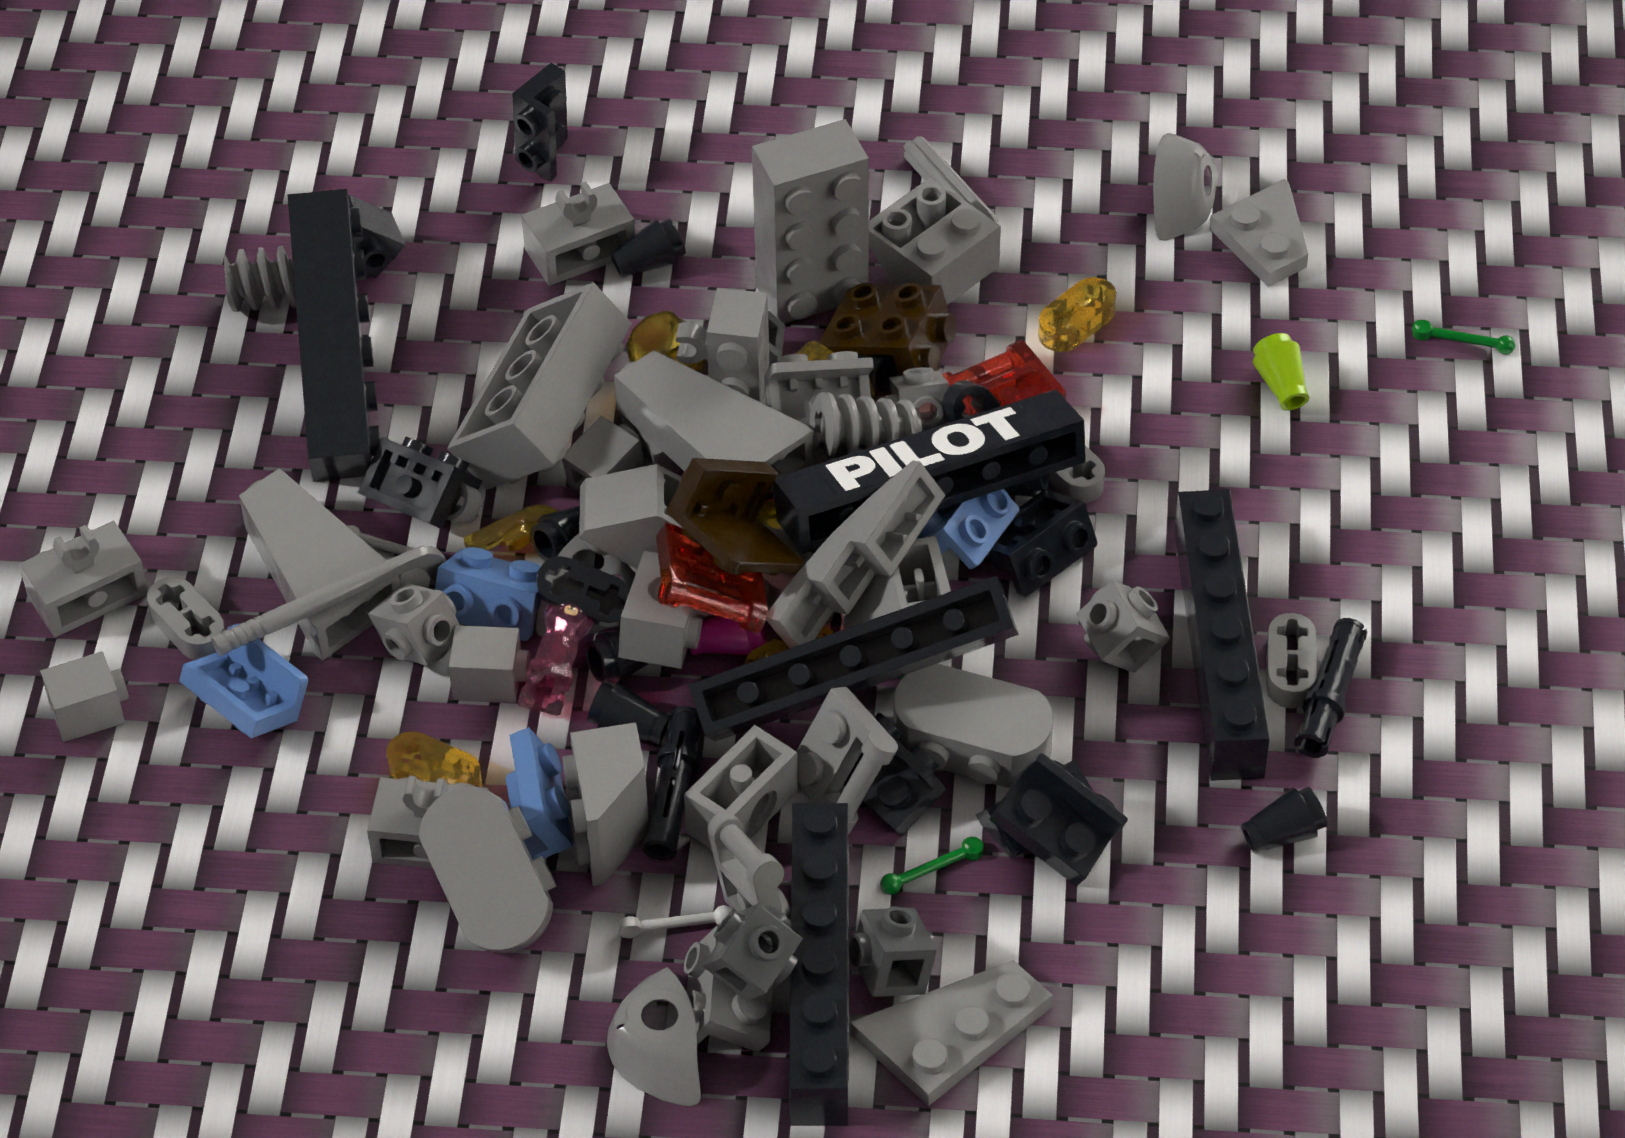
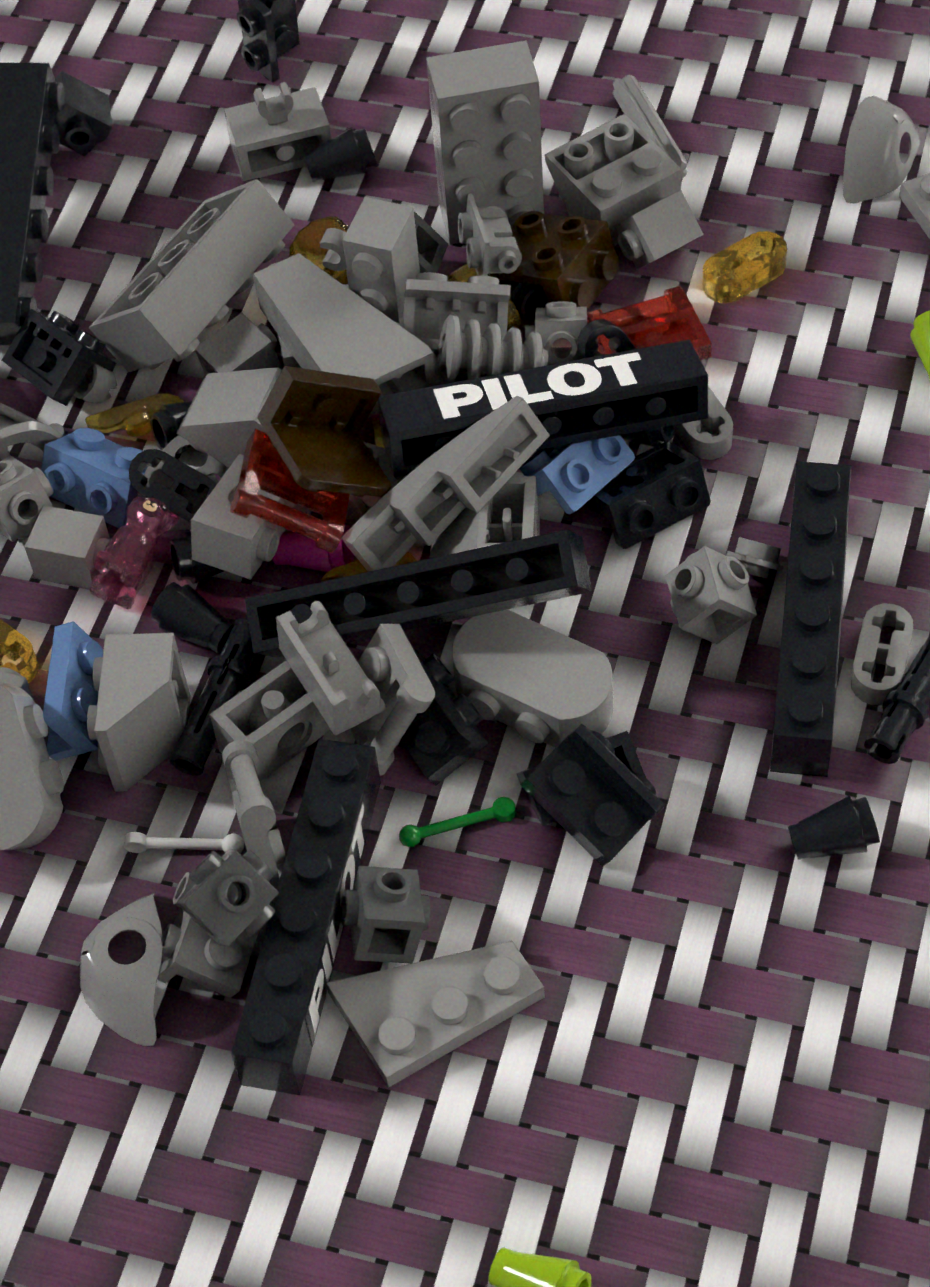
camera: 15 degrees right, 5 degrees up
none -> light grey hinge [276,601,386,736]
none -> light grey hinge [458,193,522,276]
none -> light grey brick [614,190,704,269]
none -> light grey plate [726,537,784,579]

